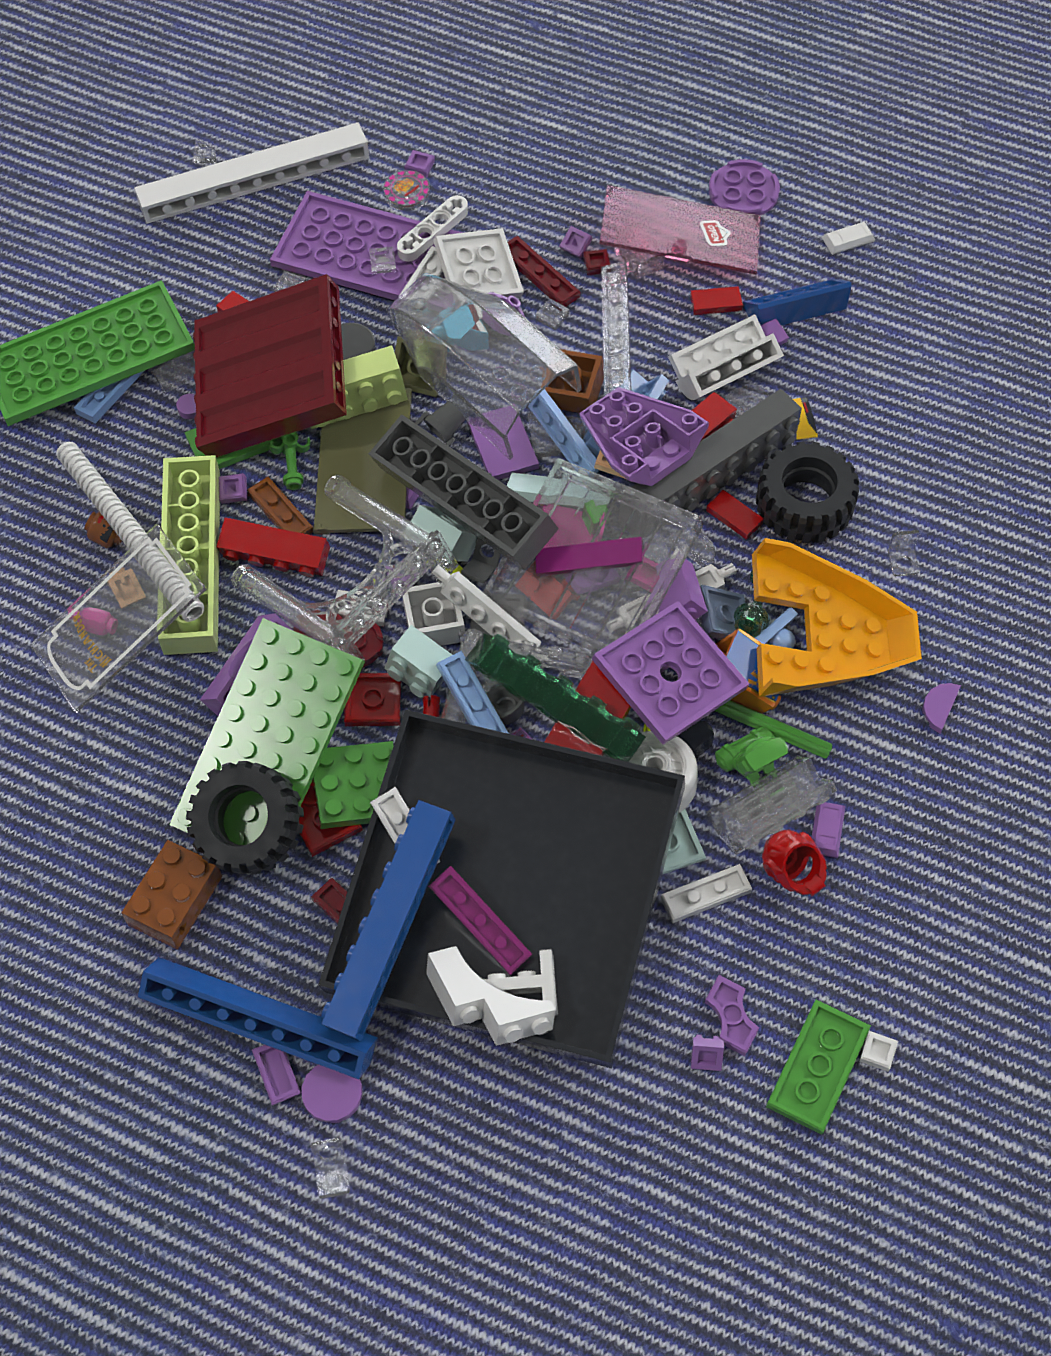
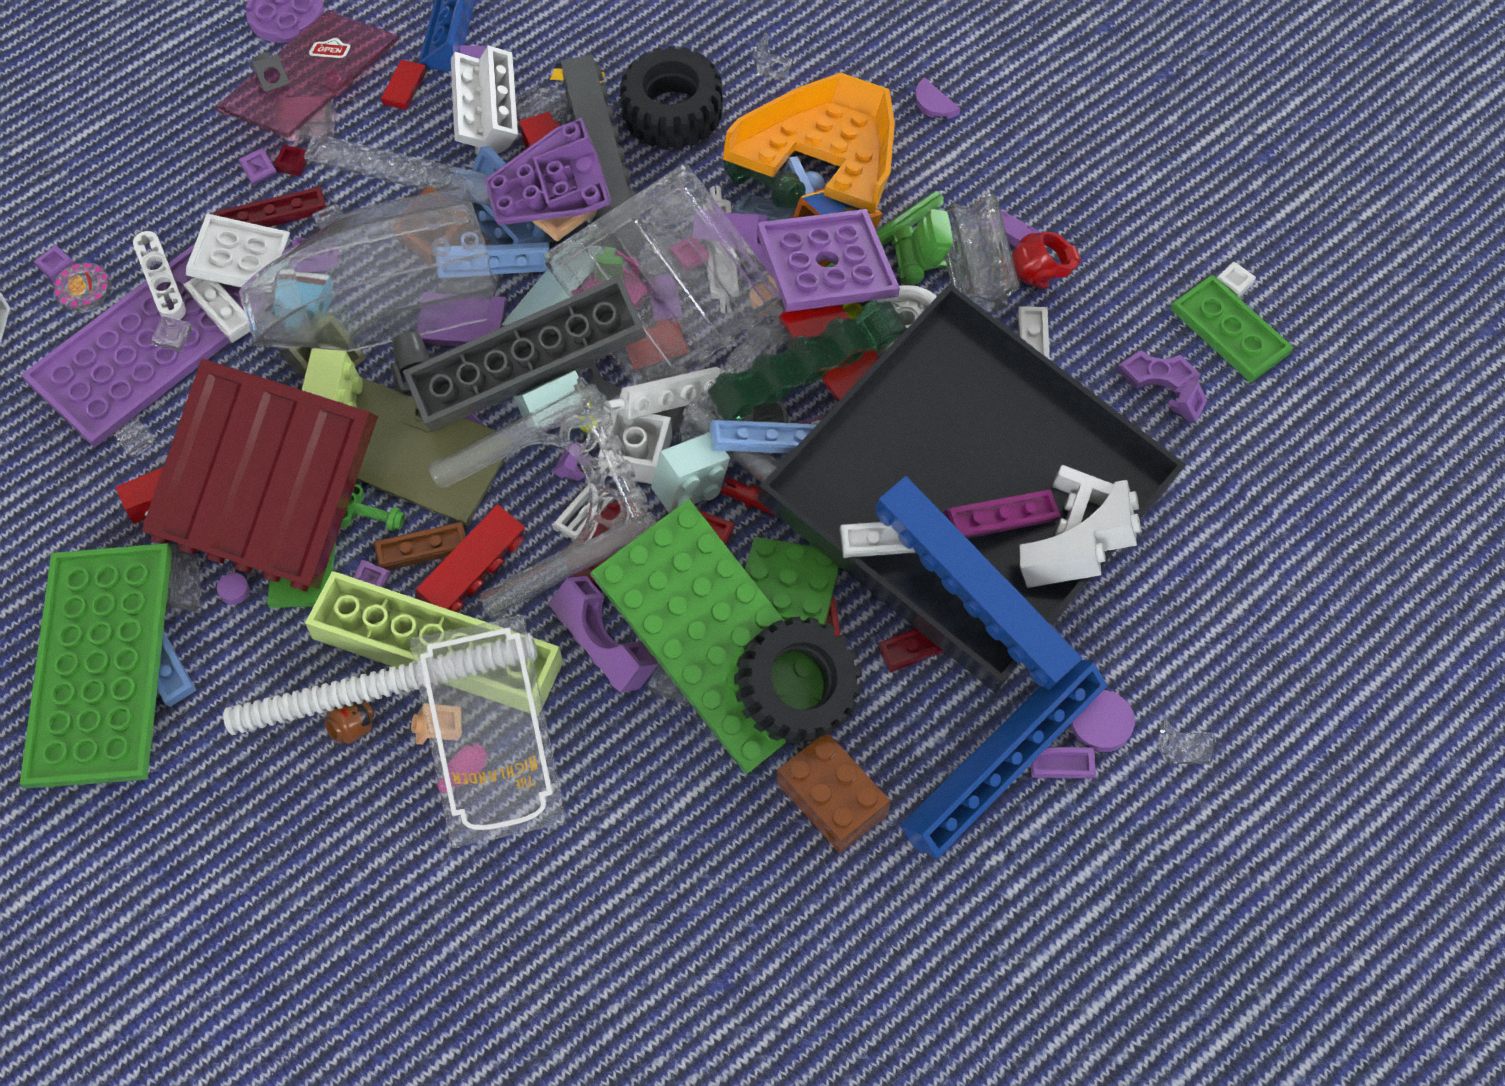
camera: 65 degrees left, 0 degrees up
magenta tile [536,537,644,577] -> none
red tile [706,490,764,540] -> none
none -> dark grey bracket [249,52,289,92]

